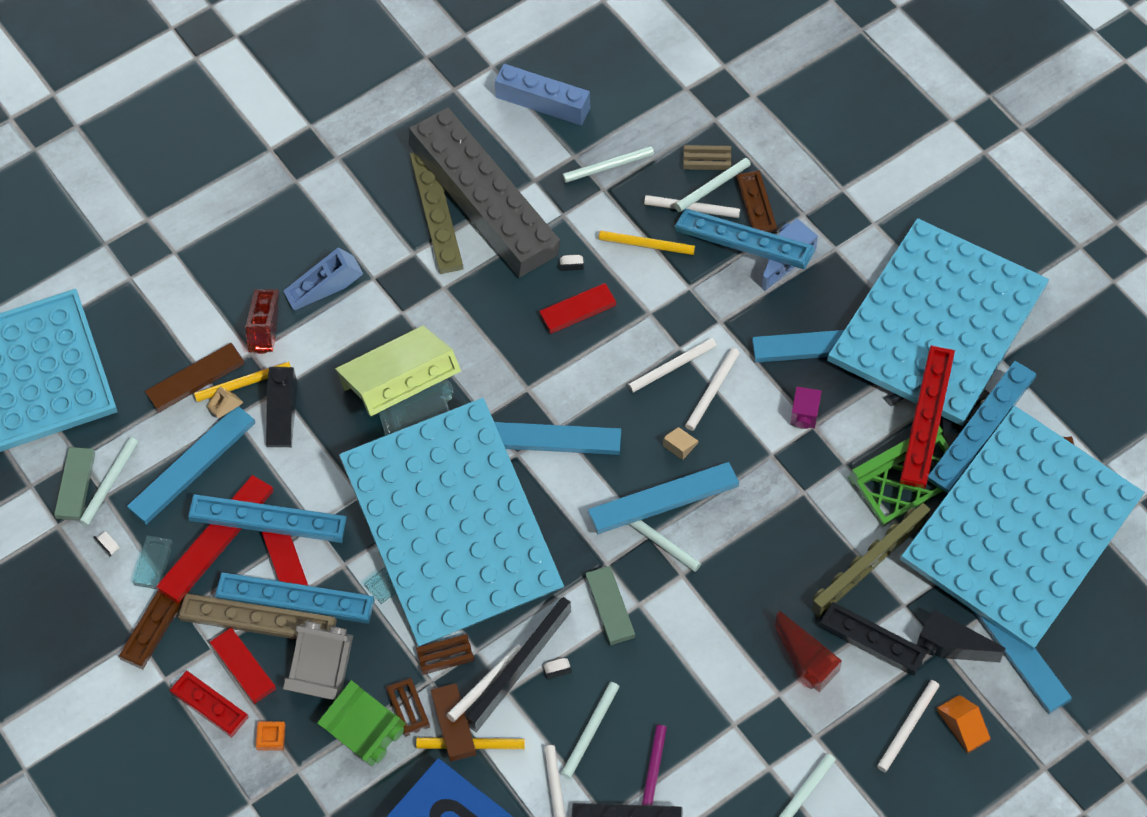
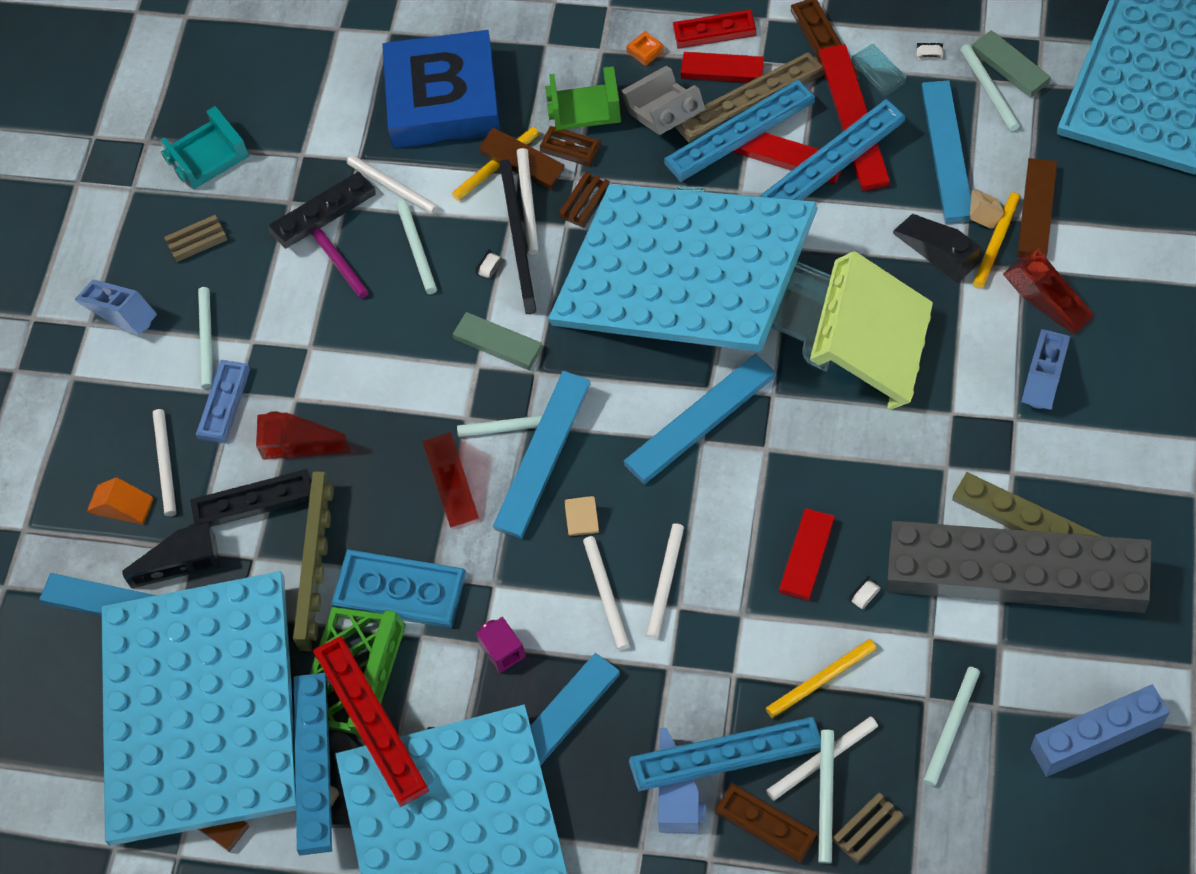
camera: 140 degrees right, 0 degrees up
none -> medium blue tile [196,360,250,444]
none -> dark azure tile [331,549,466,629]
none -> clear red slope [422,432,479,528]

